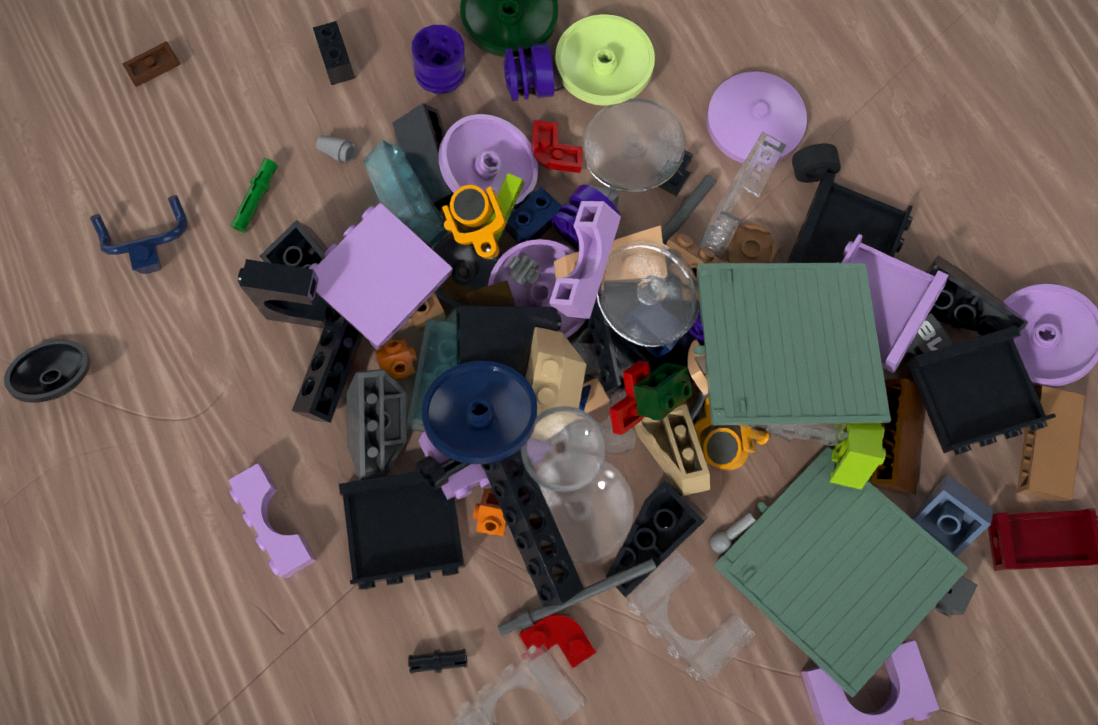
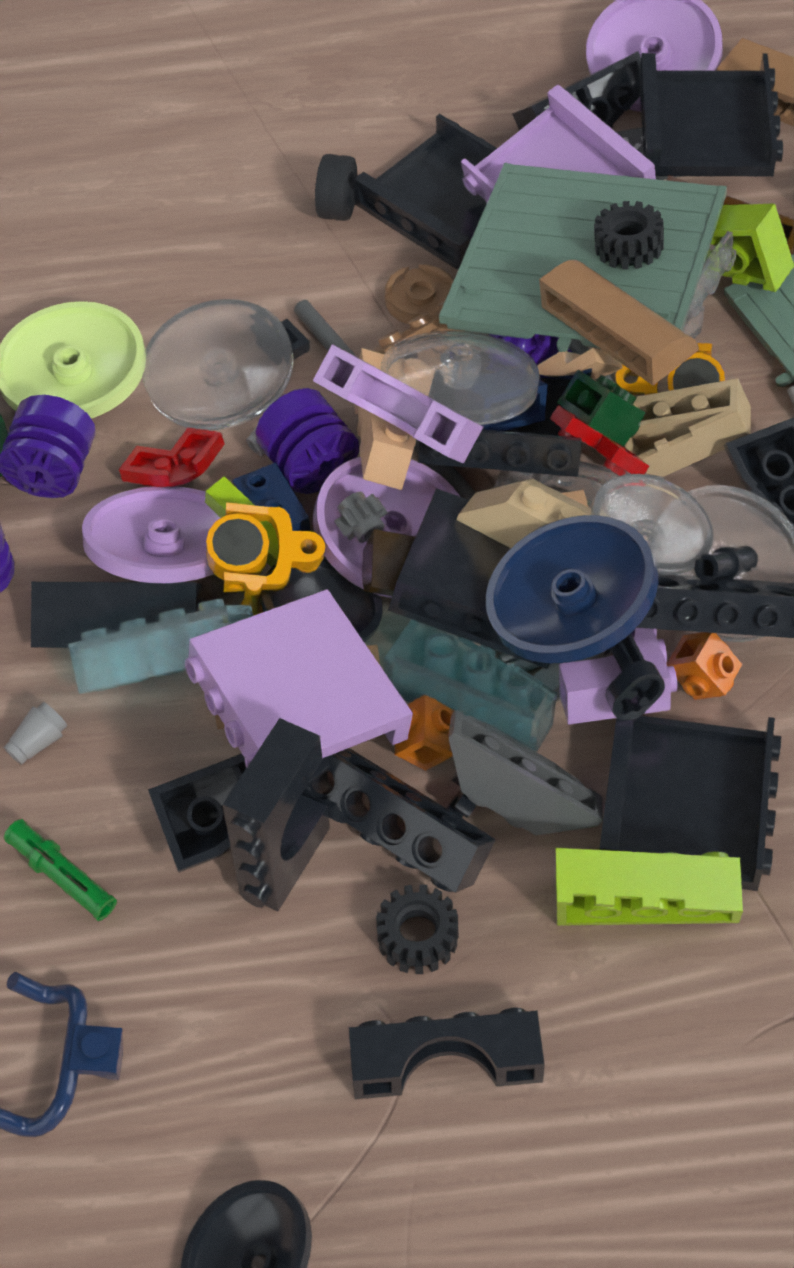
camera: 65 degrees left, 20 degrees down
lavender arch [228,463,316,578] -> none
clear panel [700,132,787,260] -> none
lavender dish [707,71,807,166] -> none
none -> black arch [348,1008,545,1100]
none -> black tyre [376,884,459,974]
none -> medium nougat brick [539,260,699,385]
none -> lime wedge [556,848,743,926]
none -> black tyre [594,201,664,270]
none -> black pin [694,545,758,581]

